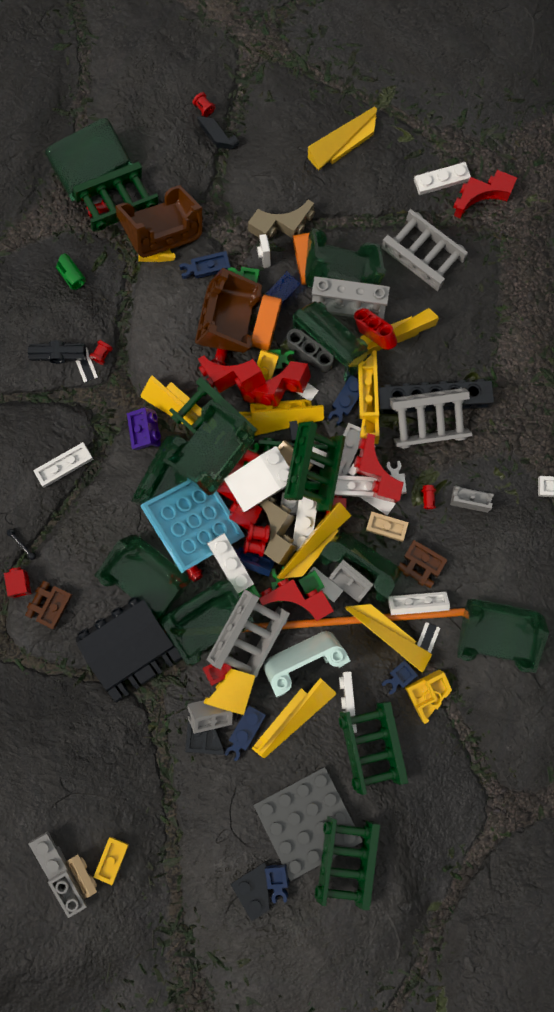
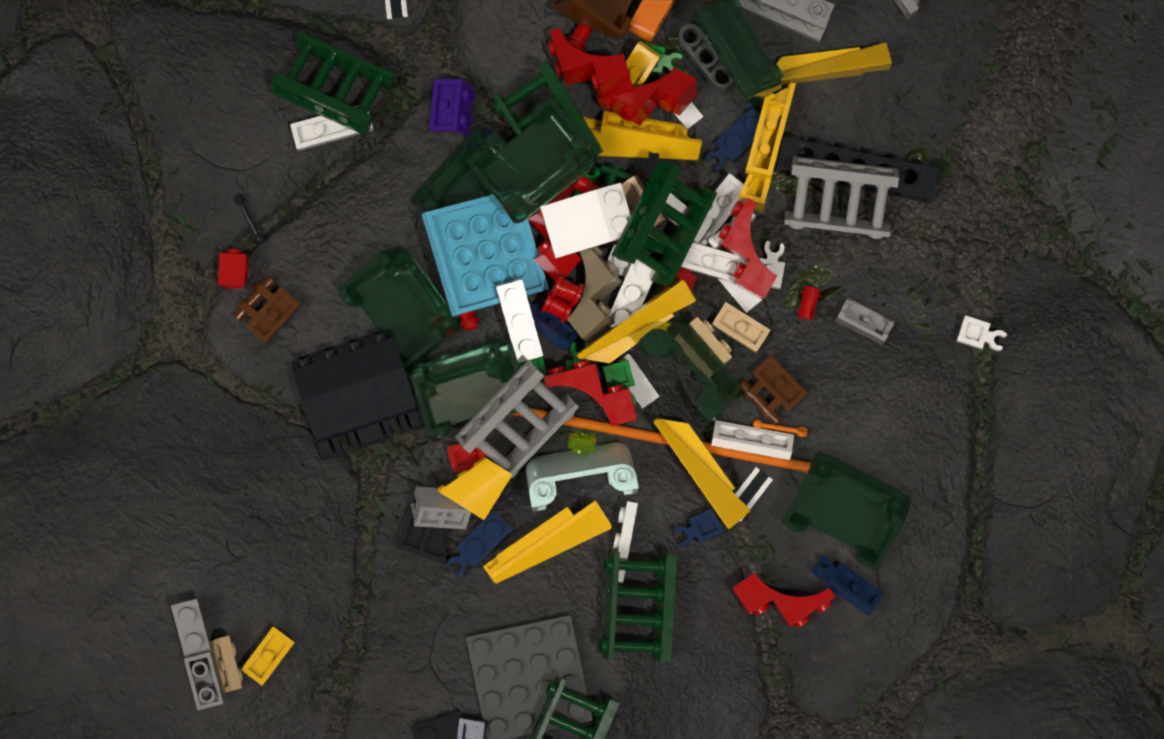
camera: 15 degrees right, 5 degrees up
yellow wedge [141,375,226,444] -> none
light grey hinge [329,560,374,603] -> none
red beam [354,308,398,350] -> none
yellow slope [405,670,452,724] -> none
none -> dark green fence [271,31,394,136]
none -> clear neon green plate [568,431,597,455]
none -> tan plate [688,317,732,366]
none -> red arch [731,573,835,629]
none -> orange hinge [752,419,808,437]
none -> dark blue plate [811,555,884,616]

